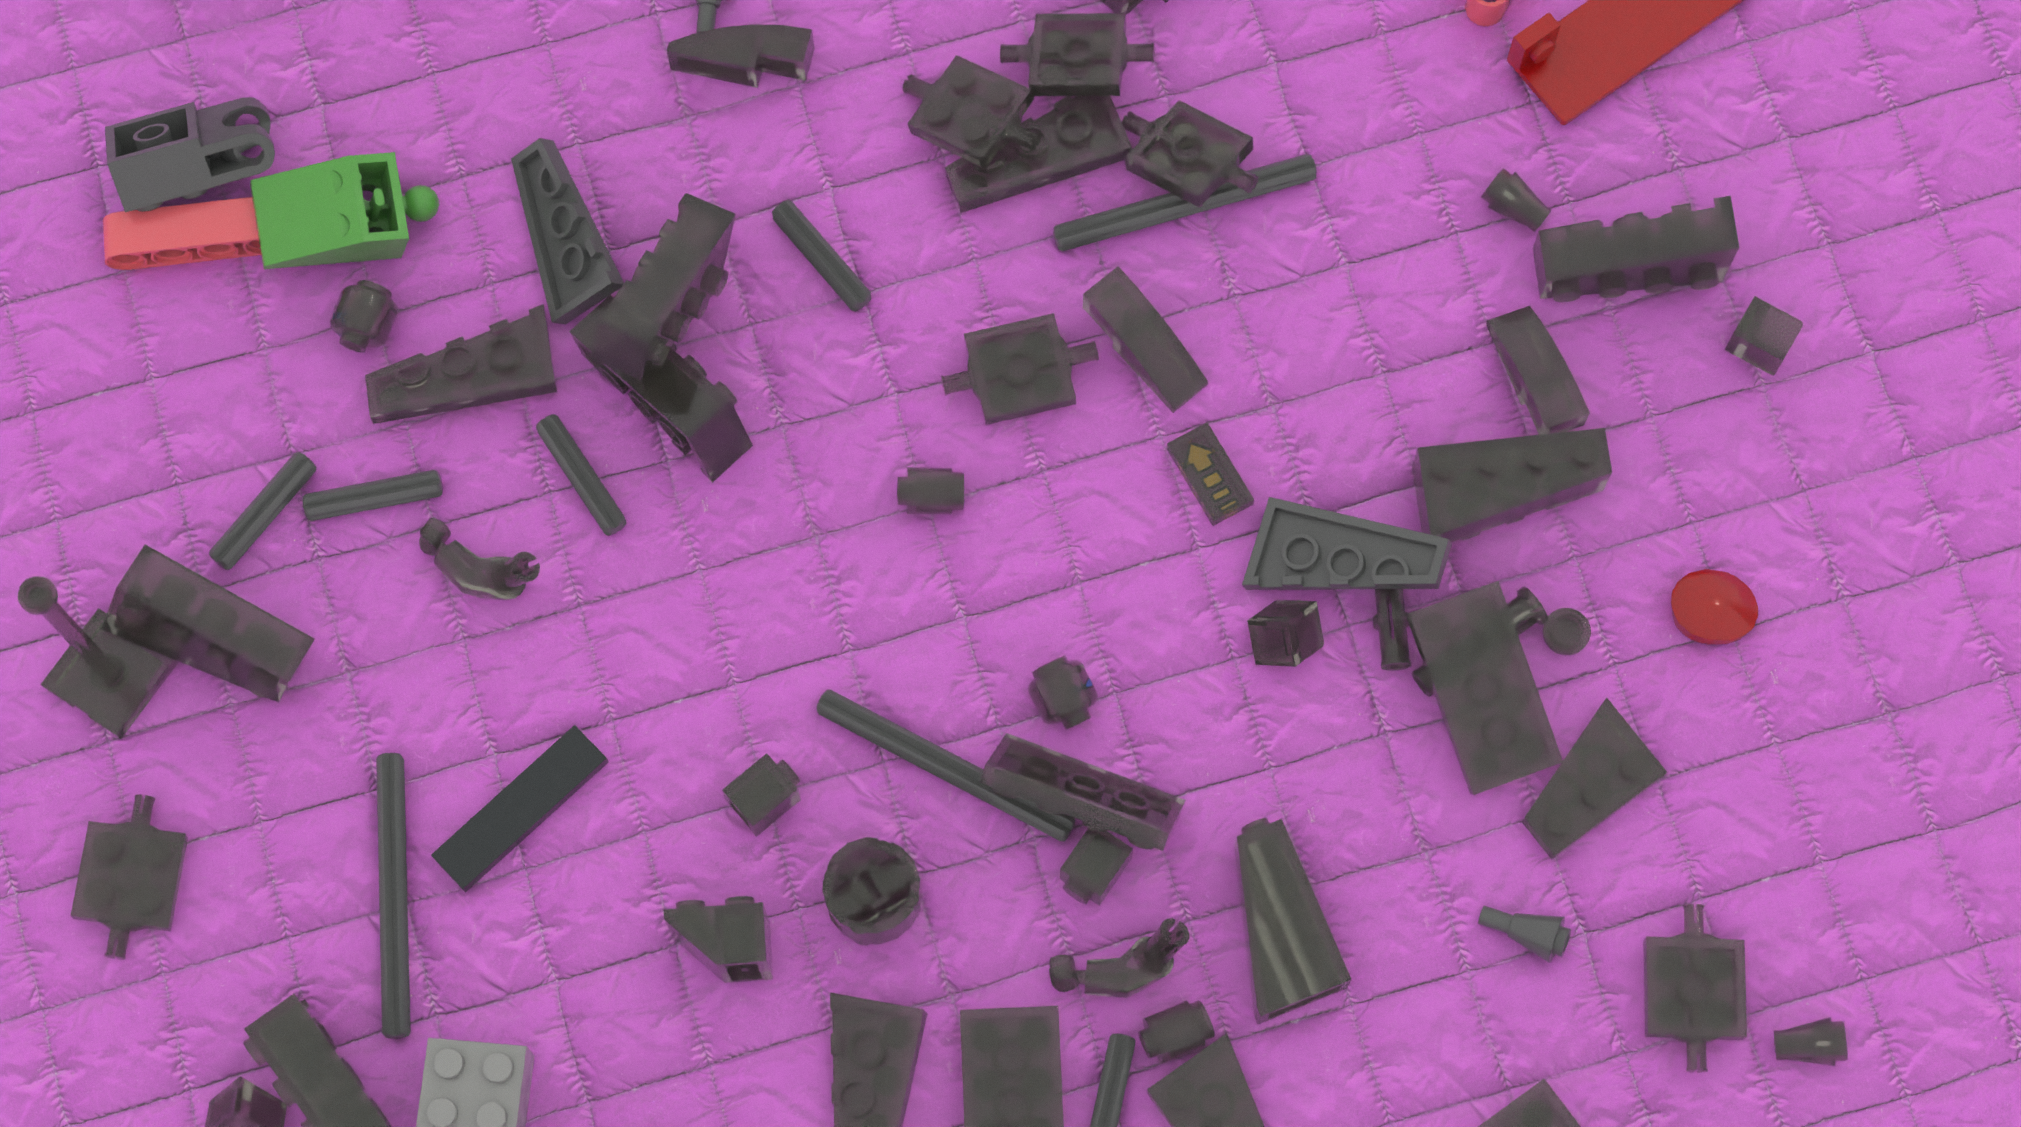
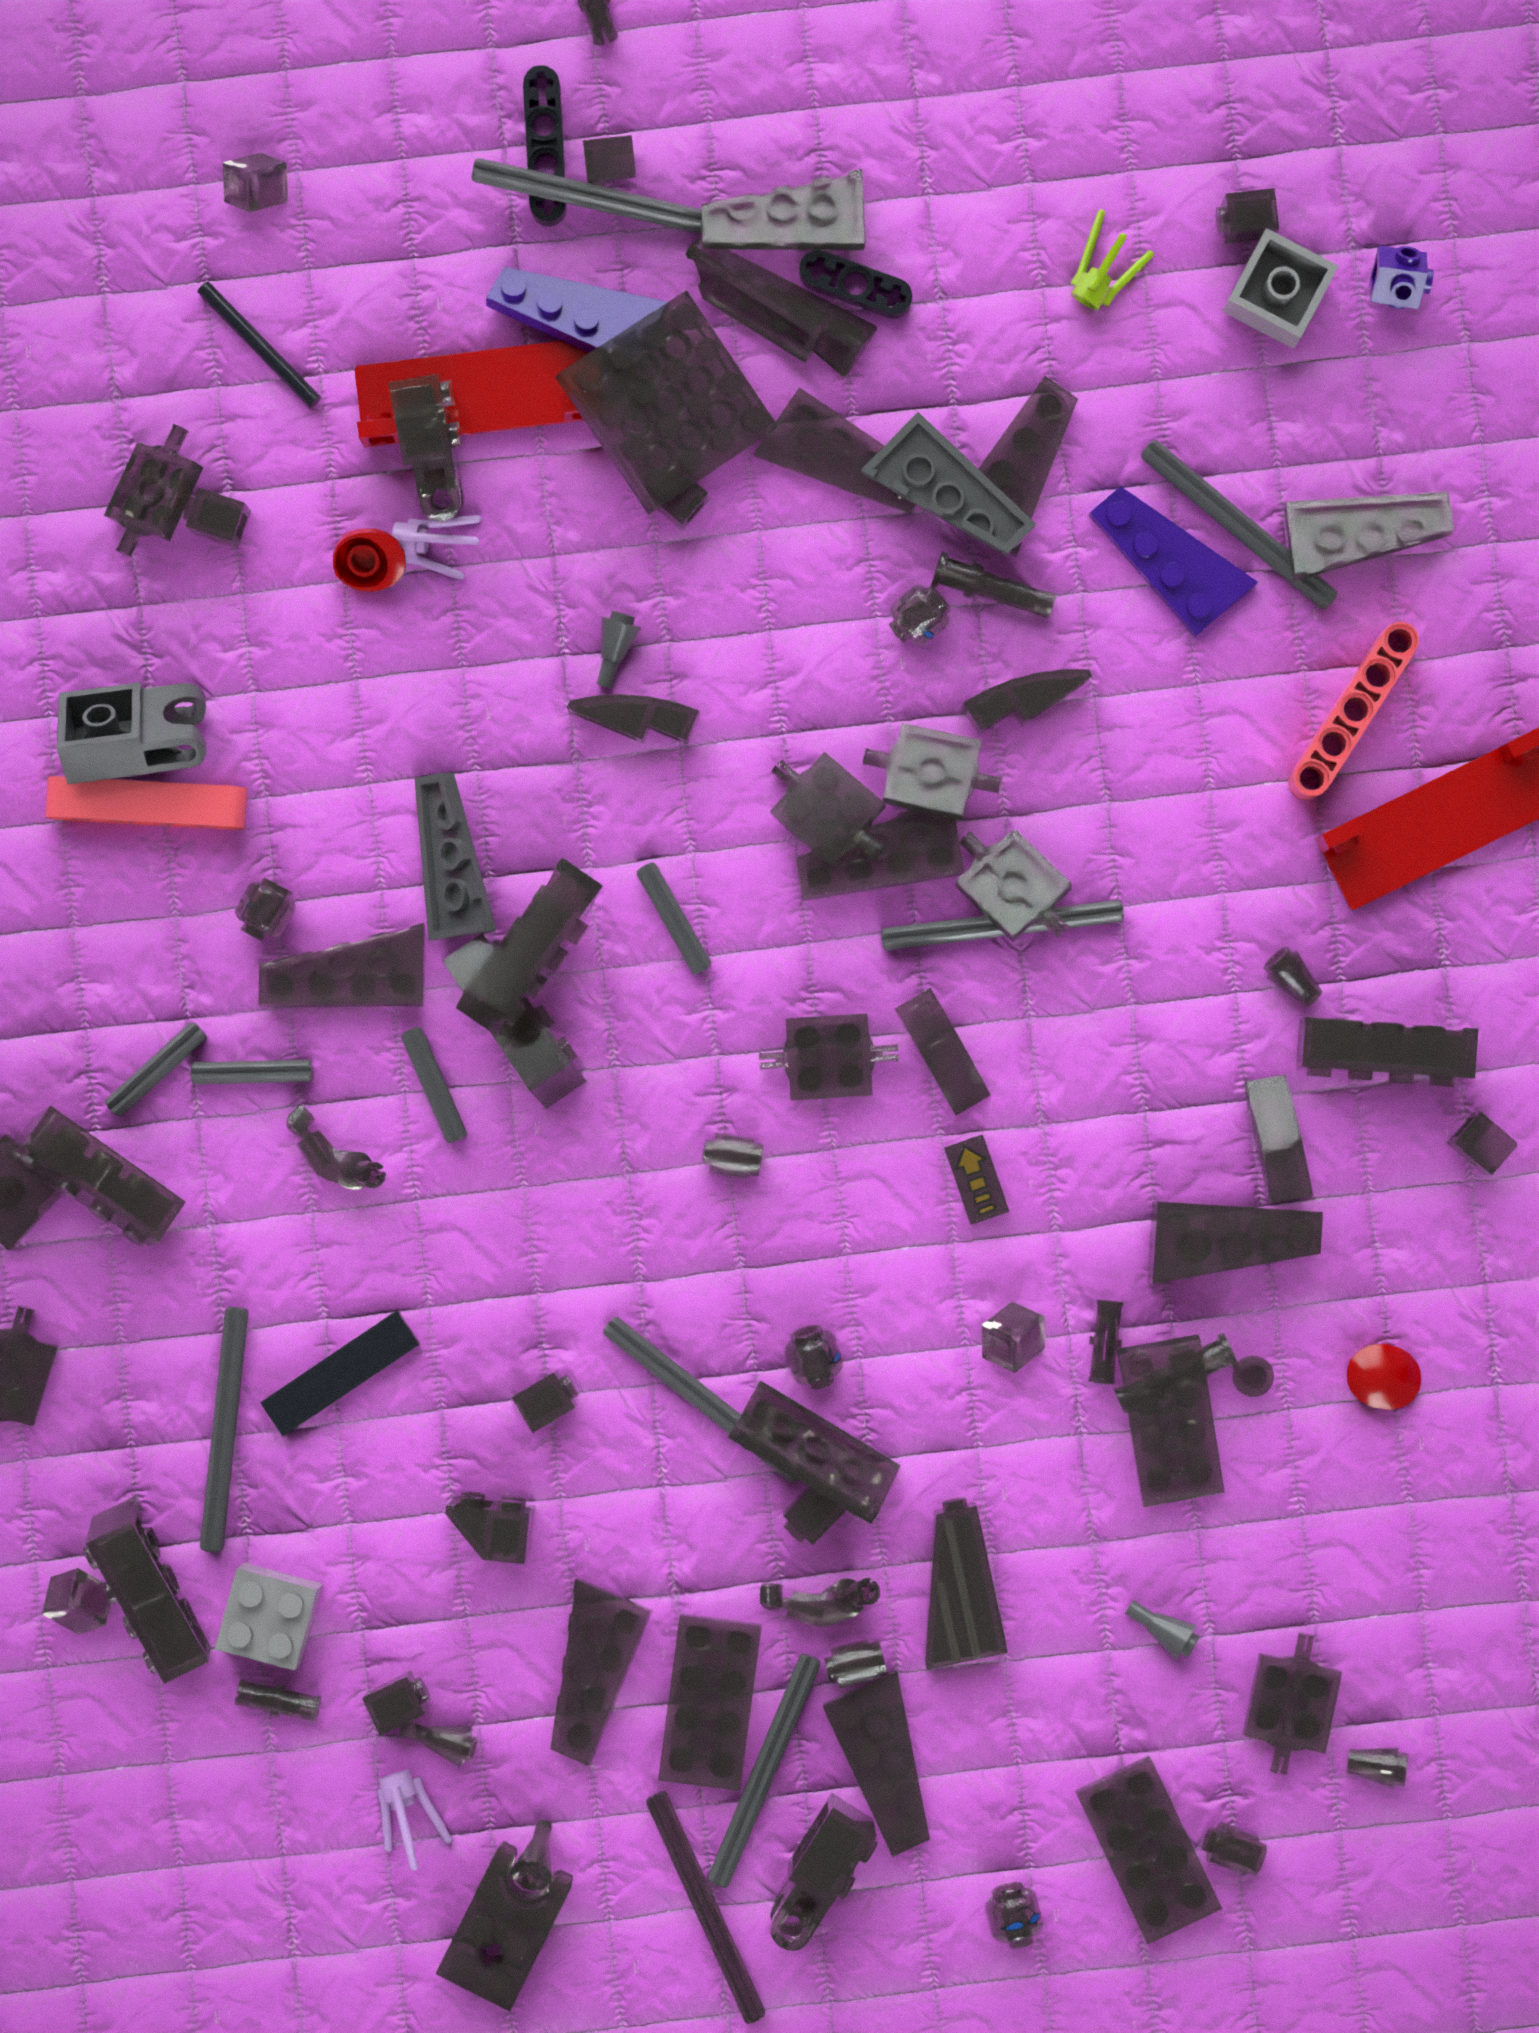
camera: 10 degrees right, 15 degrees up
bright green slope [250,152,439,269] -> none
clear smoke brick [822,837,922,946] -> none
dark grey wing [1242,497,1452,590] -> none
clear smoke wing [1522,697,1667,860] -> none

